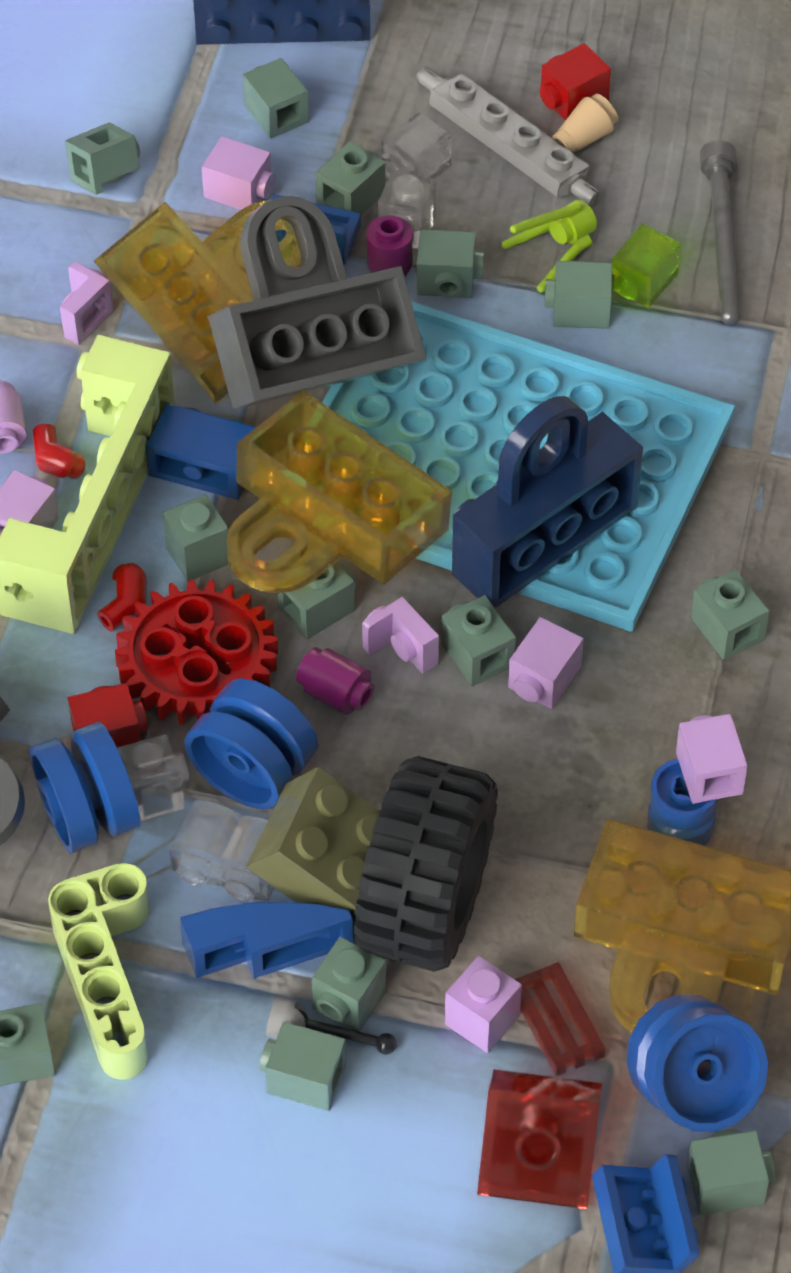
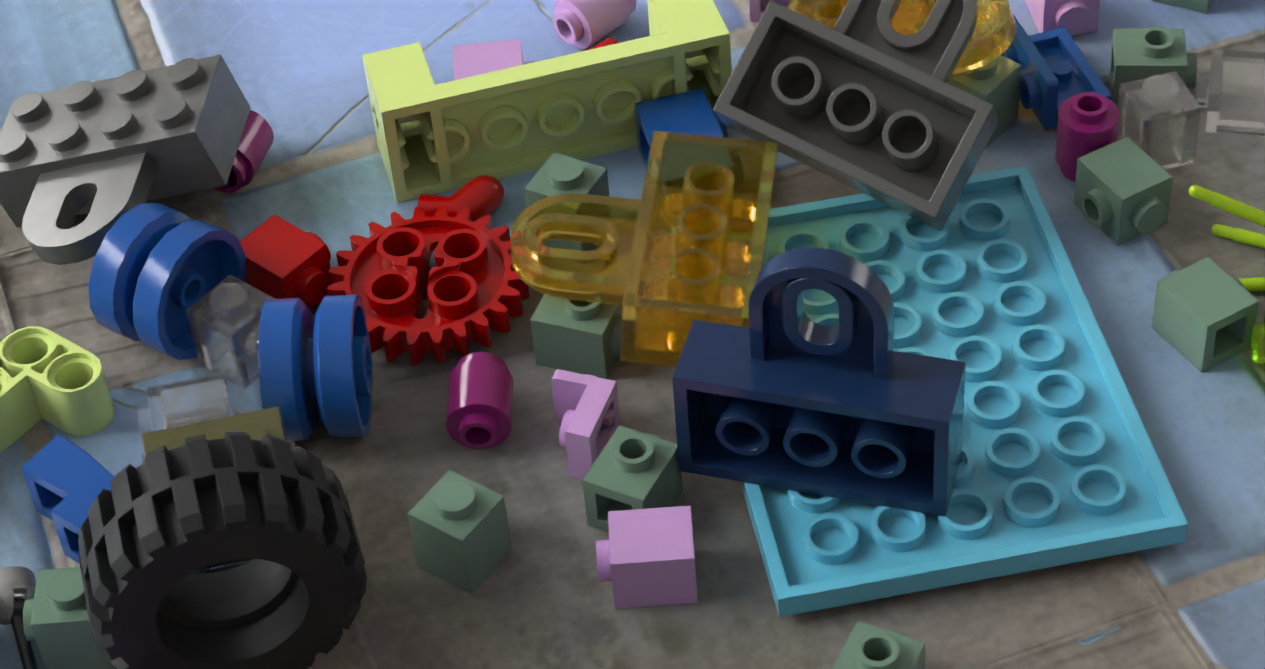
camera: 60 degrees right, 10 degrees down
none -> sand green brick [407,469,512,595]

